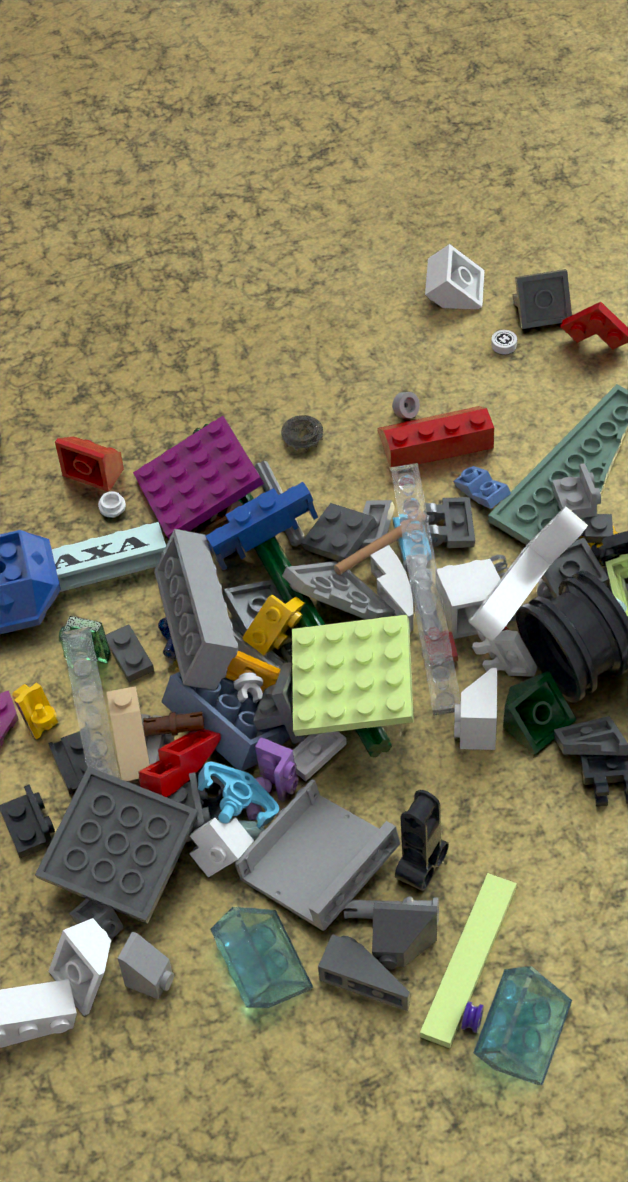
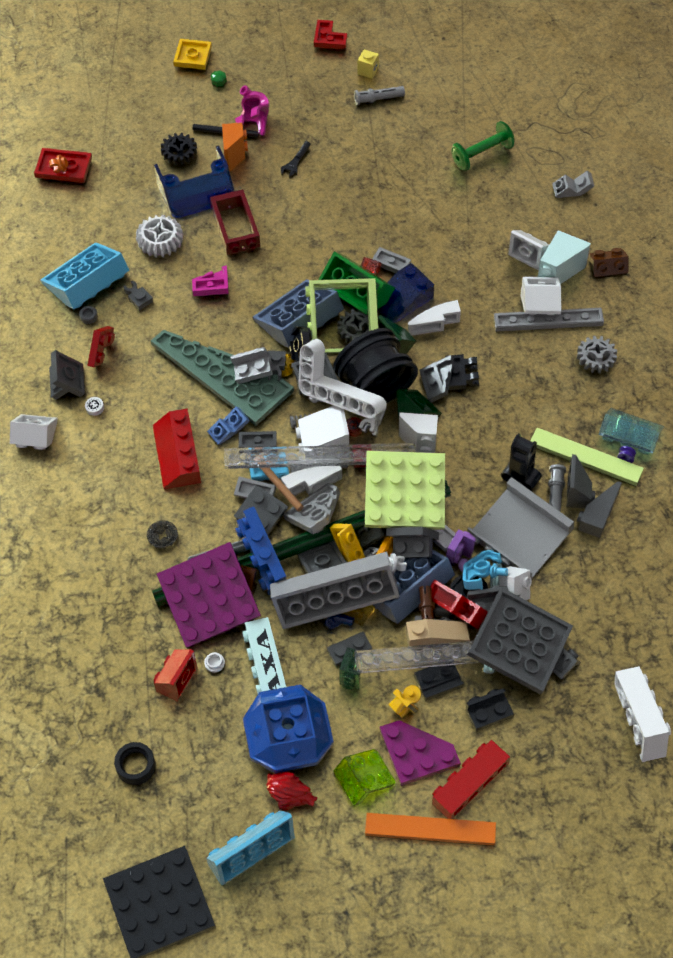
camera: 90 degrees left, 5 degrees up
white slope [48,918,111,1016] -> none
light grey slope [118,932,174,1000] -> none
clear light blue slope [210,907,313,1008] -> none
light grey tile [392,392,420,419] -> none

